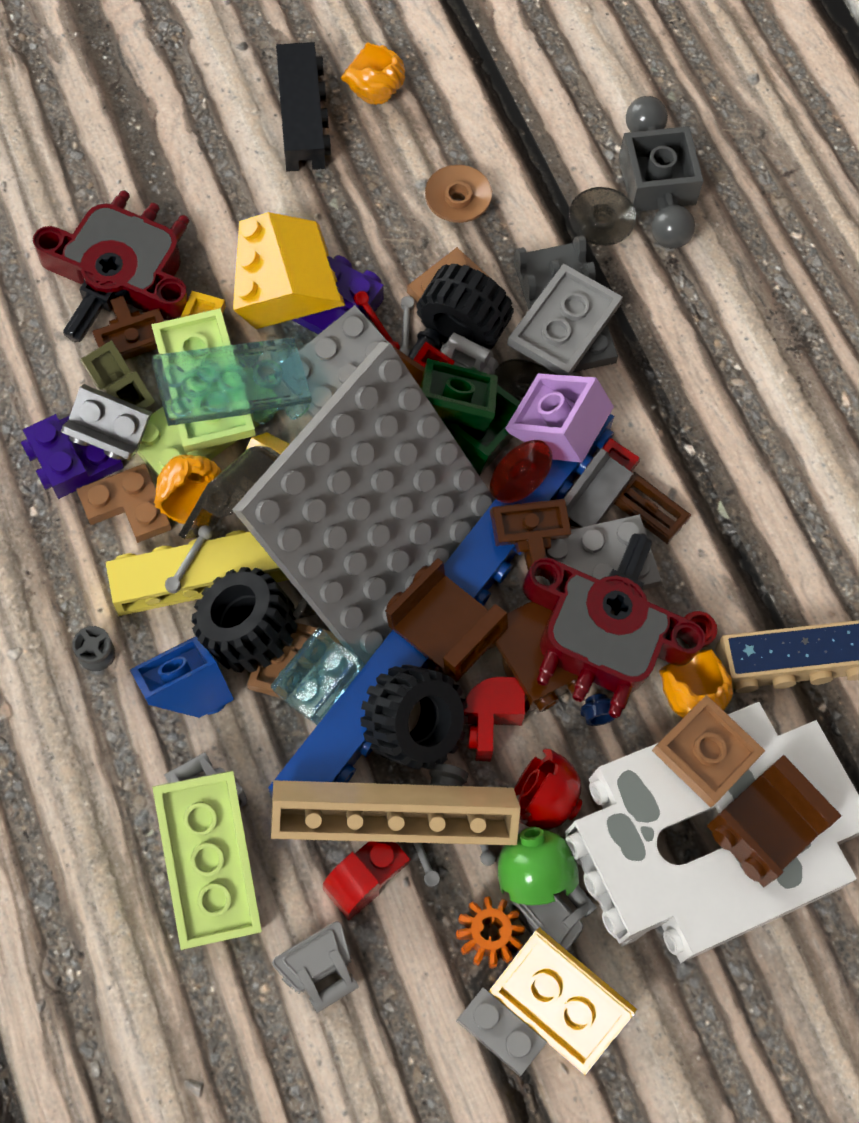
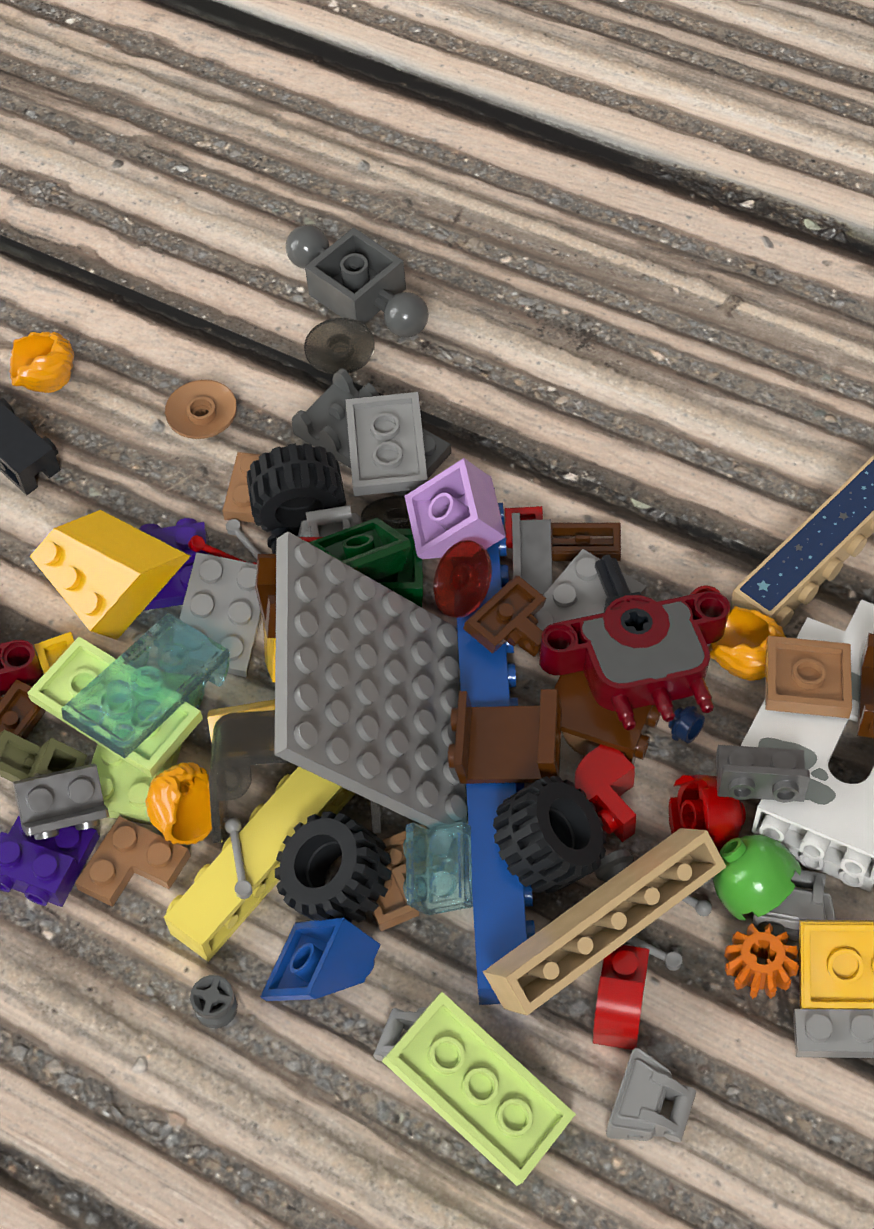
camera: 30 degrees left, 10 degrees down
none -> flat silver bracket [716,745,810,803]

